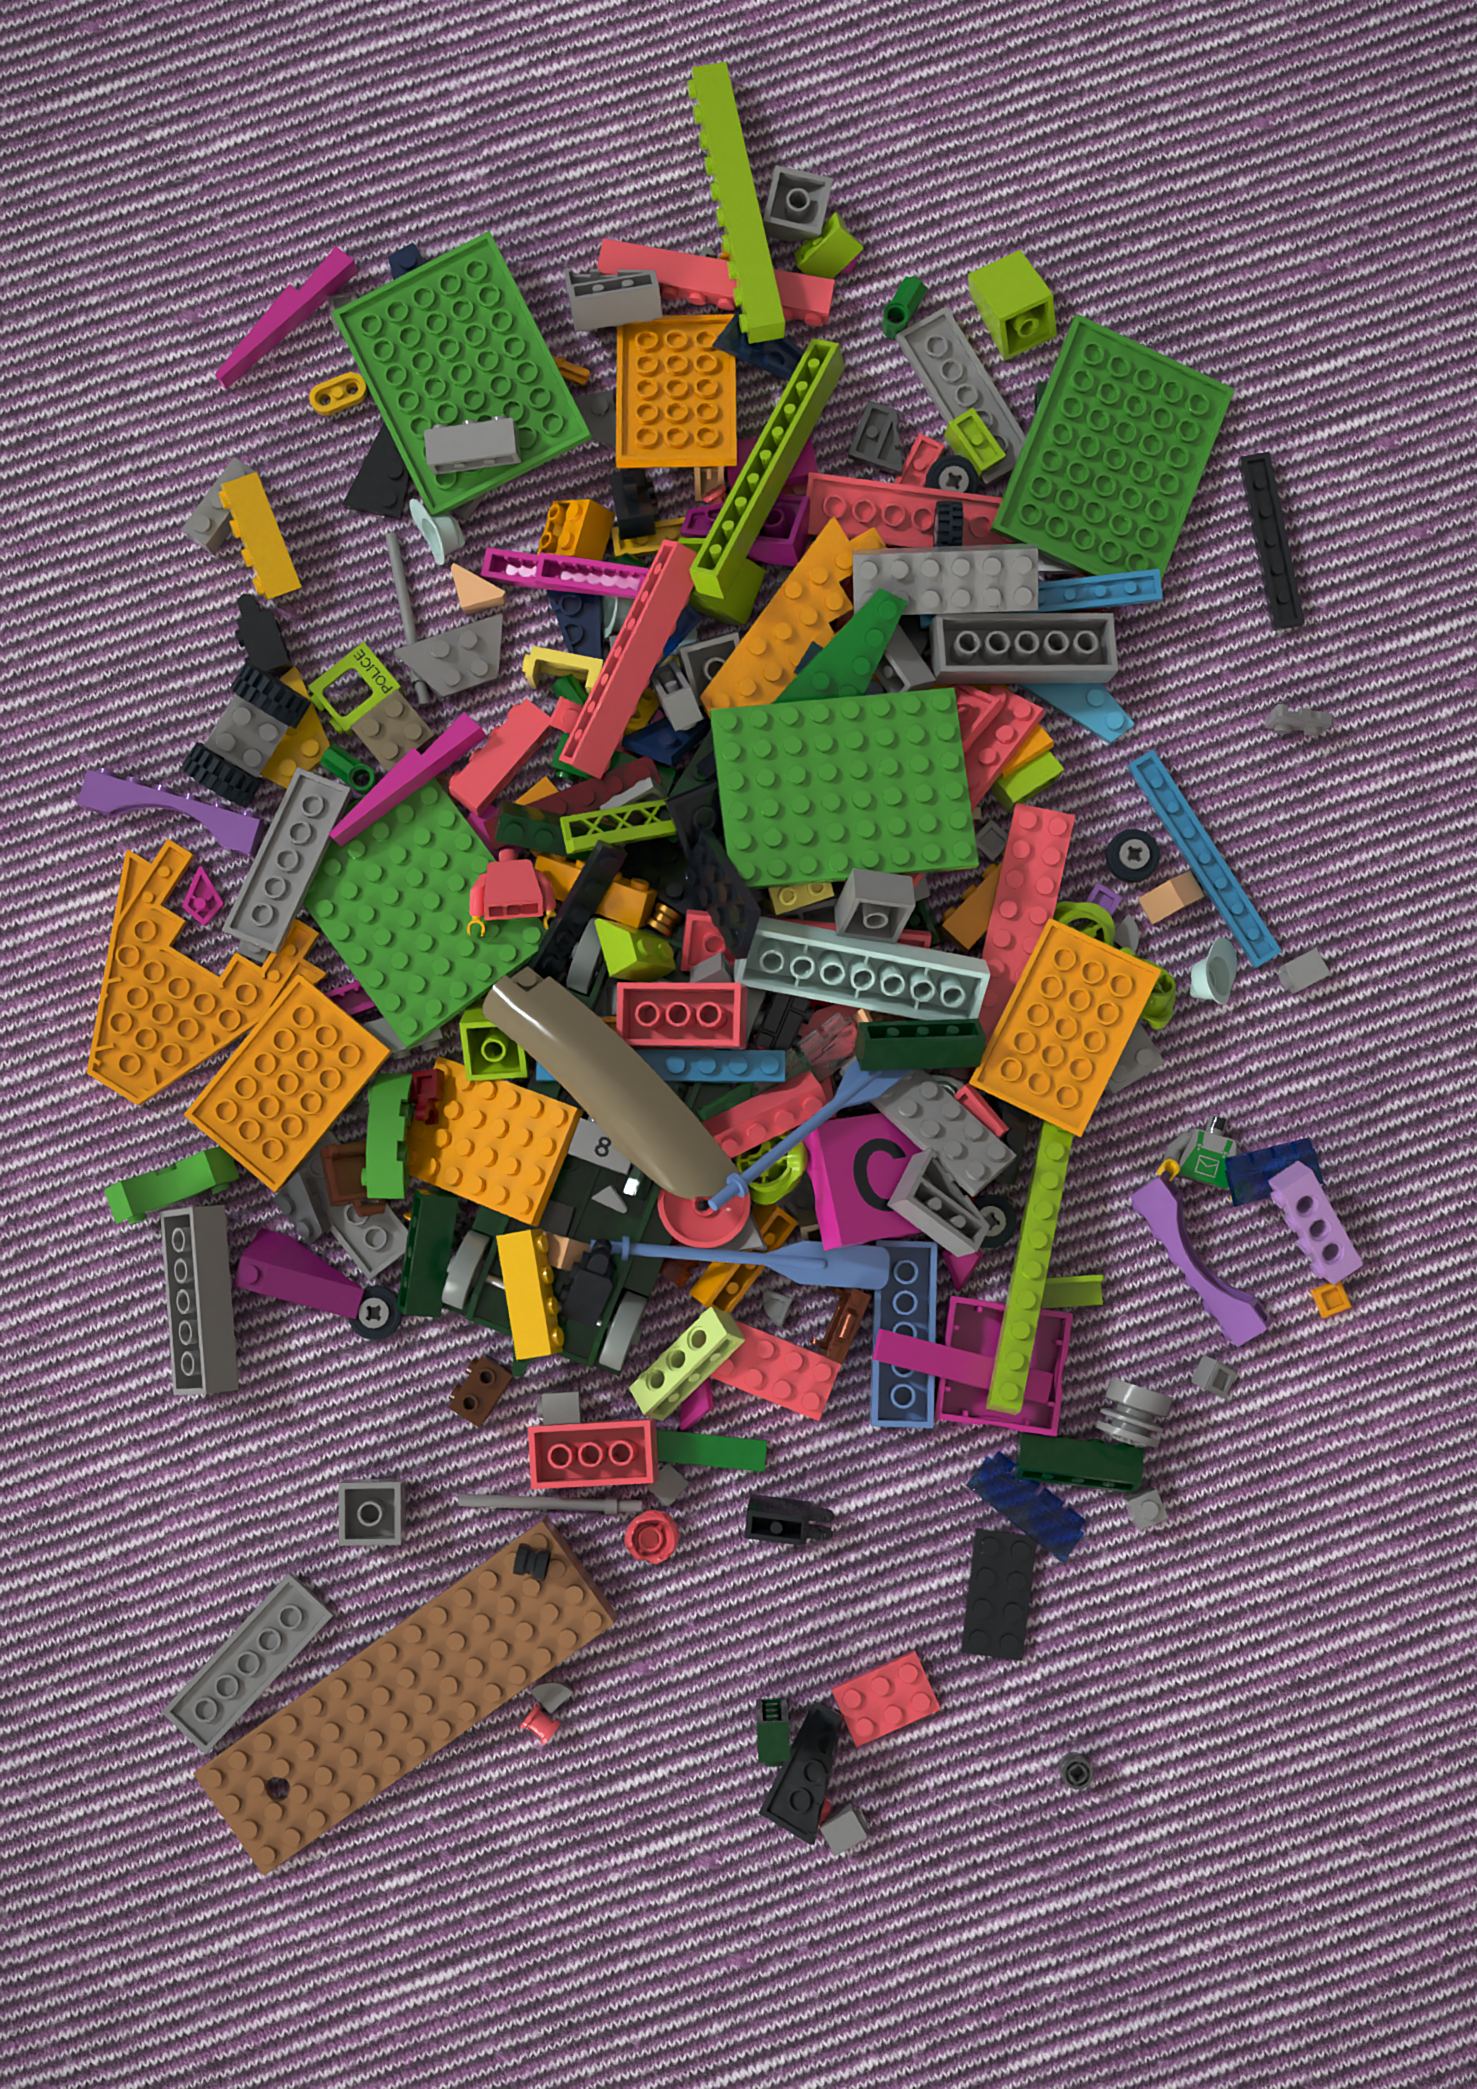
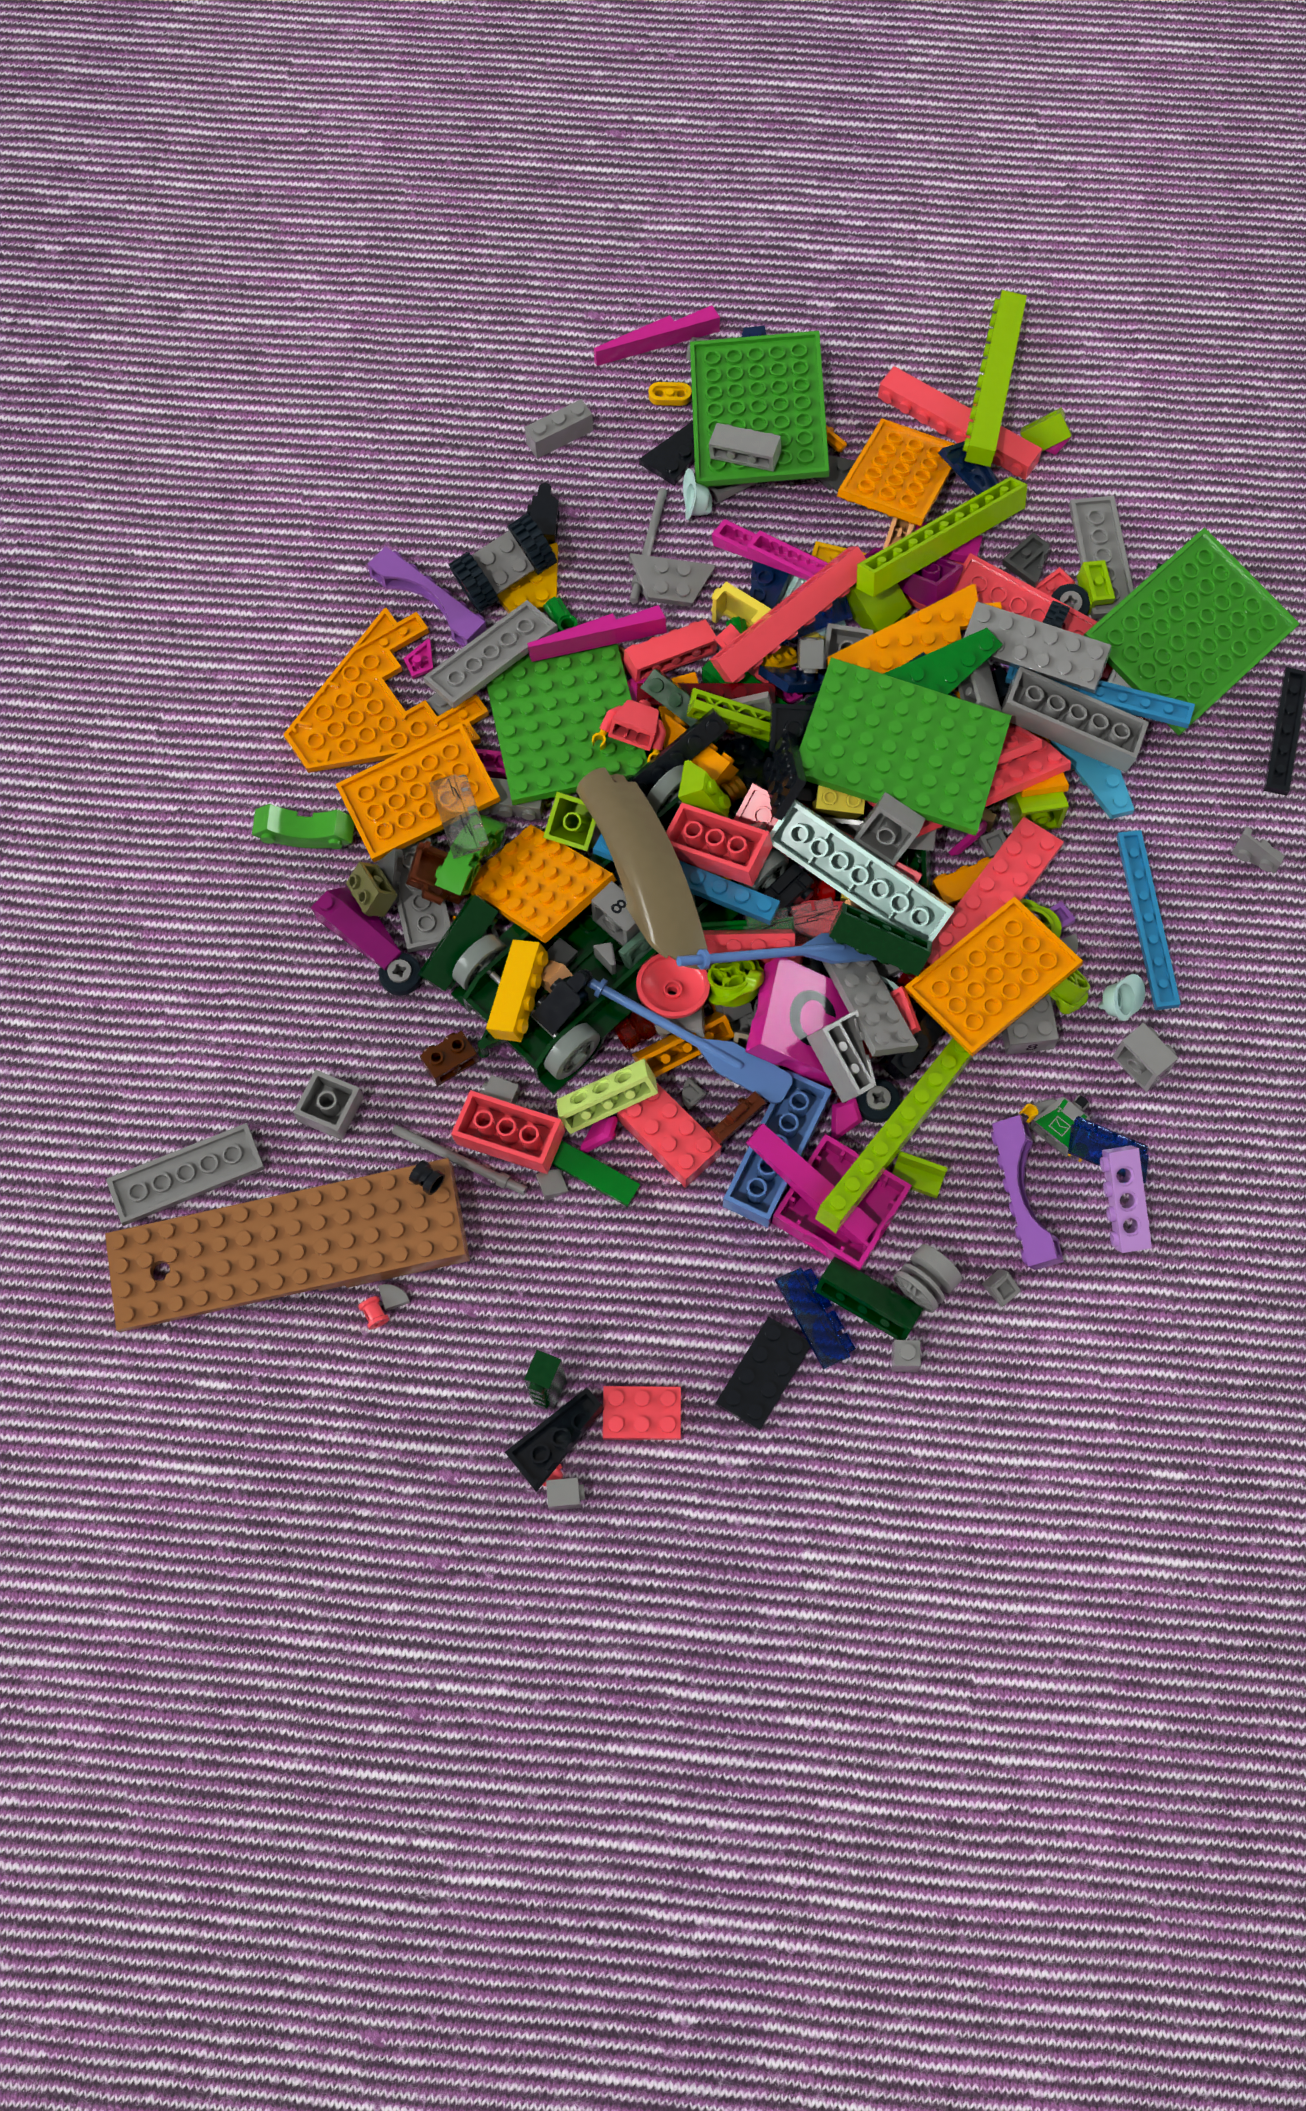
camera: 25 degrees right, 15 degrees down
light grey brick [160,1205,240,1395] -> none
yellow brick [218,471,302,600] -> none
lime window [308,641,405,738] -> none
dark tan brick [350,689,437,773] -> none
dark red plate [410,1068,444,1126] -> none
light nougat slope [451,563,508,615] -> none
light orange slope [537,499,616,561] -> none
light grey wedge [563,269,663,332] -> none
black brick [610,470,660,540] -> none
coral hair [624,1510,680,1564] -> none
black hinge [744,1494,835,1545] -> none
light grey slope [763,165,833,242] -> none
green piece [881,276,928,339] -> none
lime slope [967,250,1057,361] -> none
dark grey wheel [1058,1752,1093,1790] -> none
black wheel [1105,829,1160,883] -> none
light nougat slope [1137,871,1205,925] -> none
light grey brick [1278,948,1331,994] -> none
light orange tile [1310,1280,1352,1318] -> none
none -> olive brick [346,862,398,917]
none -> clear windscreen [429,774,489,859]
none -> light grey brick [1112,1022,1178,1093]

